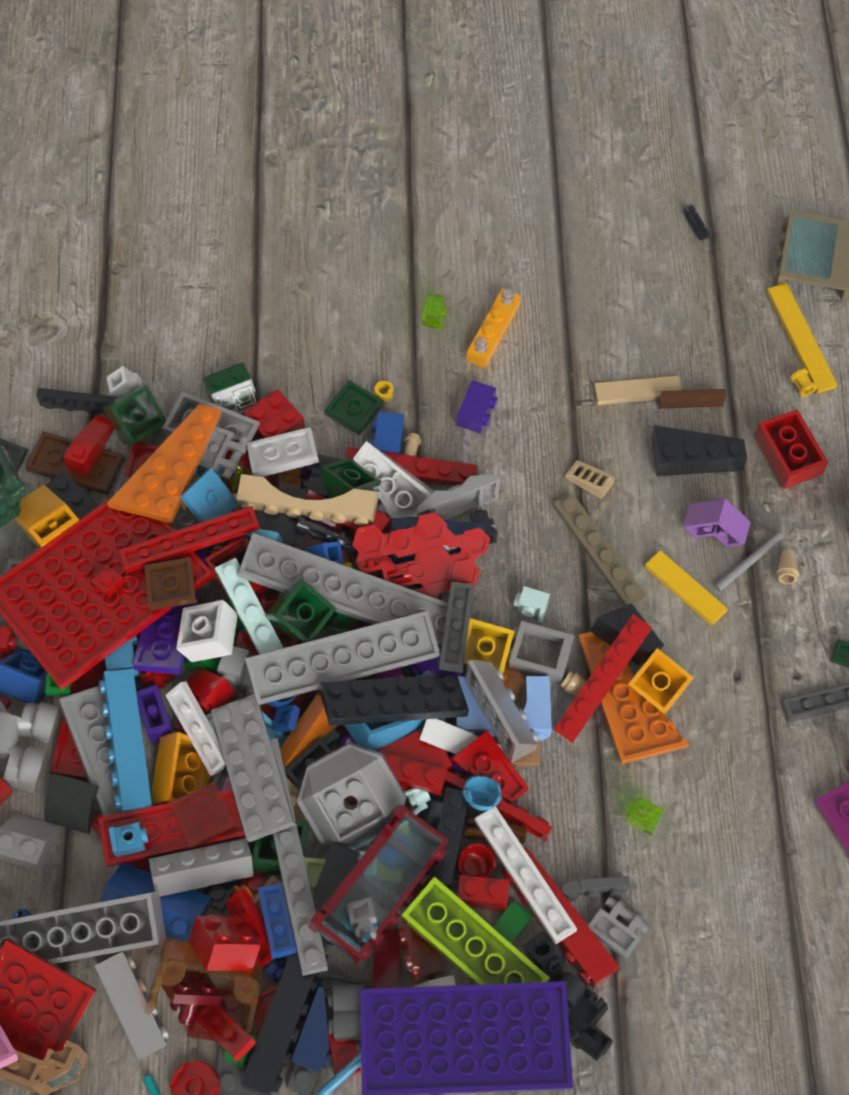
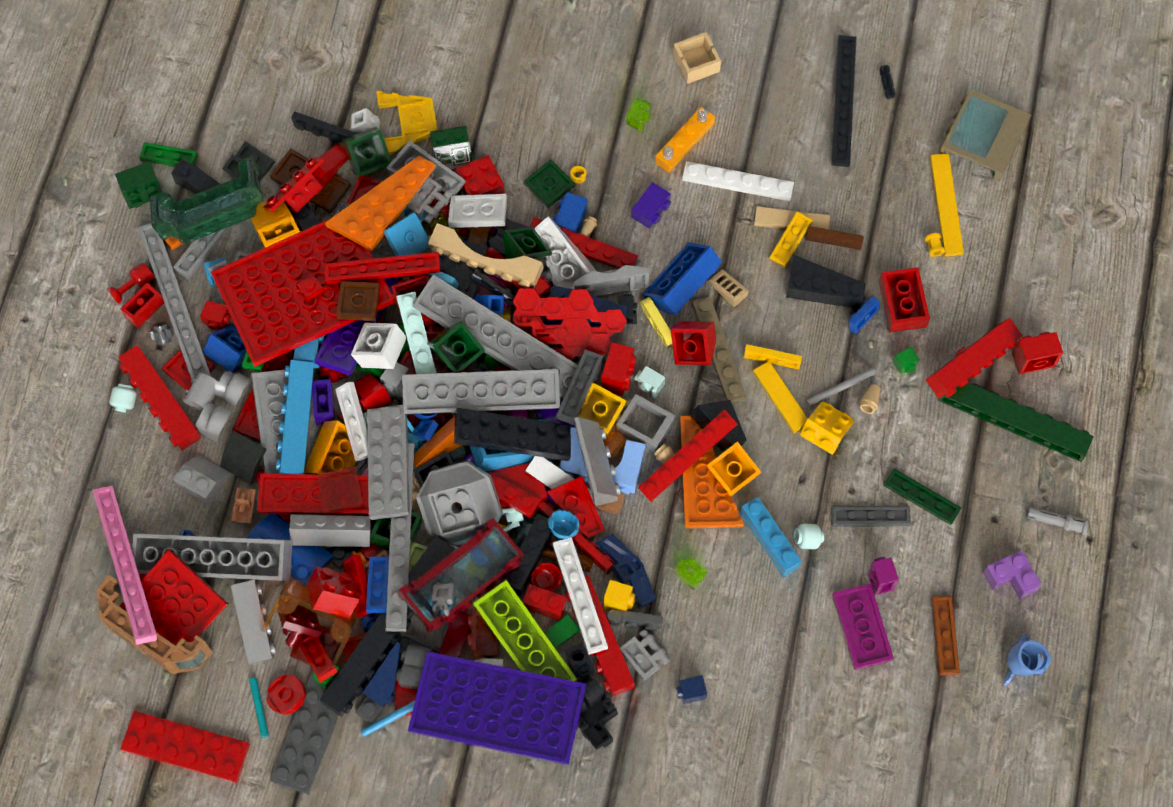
camera: 15 degrees right, 5 degrees up
dark azure brick [109,822,149,857] -> none
medium lavender brick [683,498,751,547] -> none
none -> nougat hips [231,488,257,525]
none -> red bracket [263,157,324,213]
none -> yellow wing [376,91,437,156]
none -> dark blue plate [595,533,656,609]
none -> red brick [601,342,637,396]
none -> yellow brick [604,580,635,611]
none -> light yellow beam [640,297,672,347]
none -> blue slope [642,242,722,315]
none -> red slope [671,321,716,365]
none -> tan piece [673,32,721,84]
none -> dark blue brick [676,675,708,704]
none -> white plate [682,161,794,201]
none -> dark azure brick [740,497,802,577]
none -> yellow tile [744,344,802,370]
none -> yellow tile [769,211,813,268]
none -> light aqua head [794,523,824,549]
none -> yellow bracket [800,402,854,455]
none -> black plate [831,35,857,167]
none -> blue plate [849,296,880,335]
none -> green plate [893,347,920,375]

